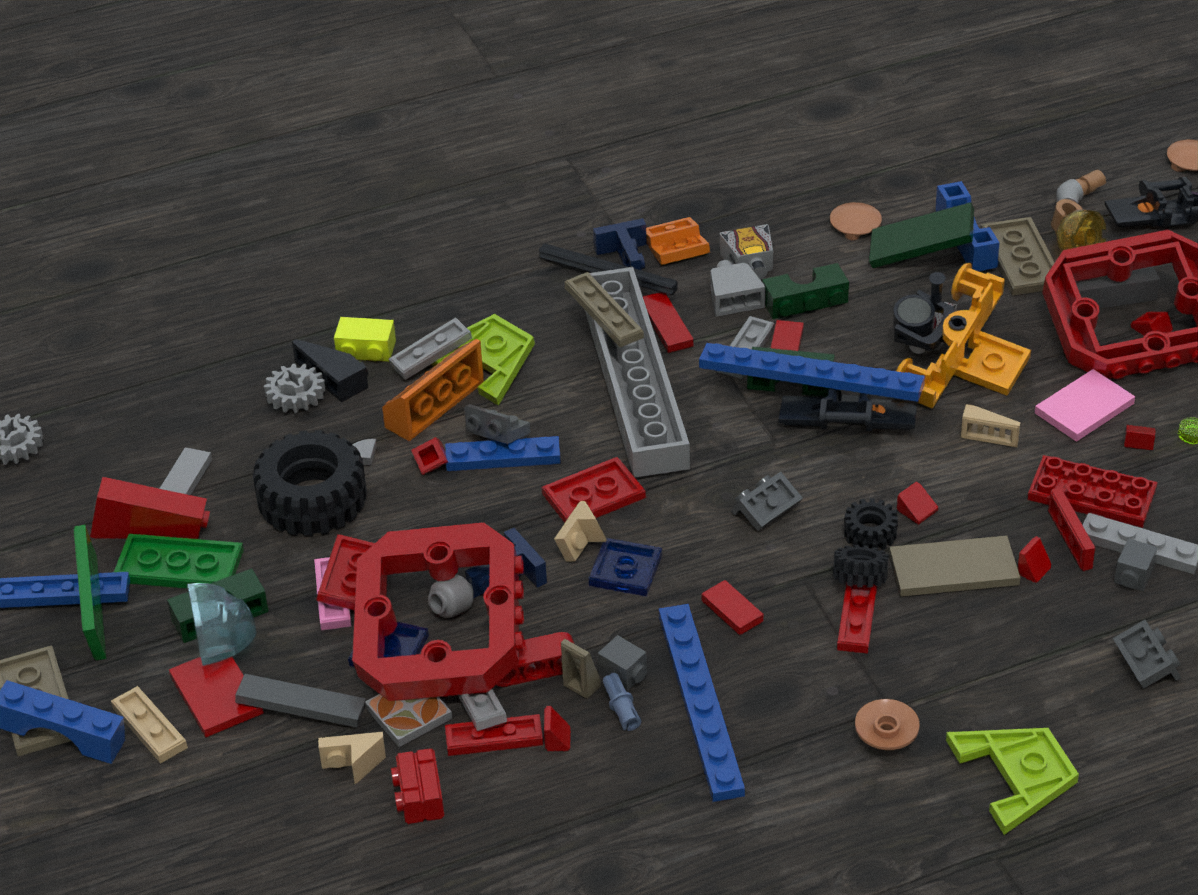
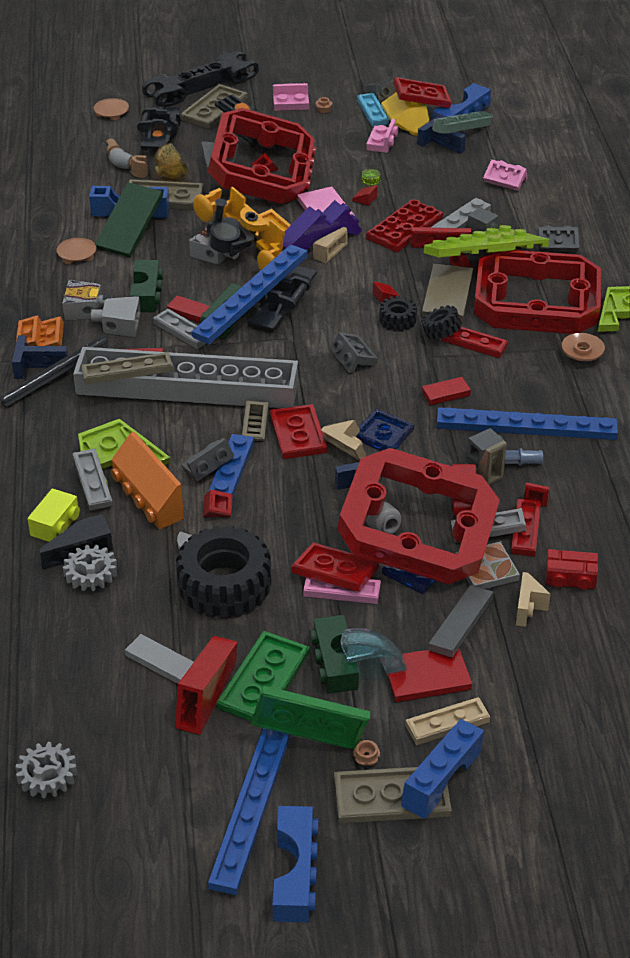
camera: 75 degrees left, 0 degrees up
none -> dark tan slope [242,401,268,442]
none -> dark purple arch [283,200,362,250]
none -> nougat plate [353,740,380,766]
none -> lime wing [424,225,549,257]
none -> red panel [474,250,601,334]

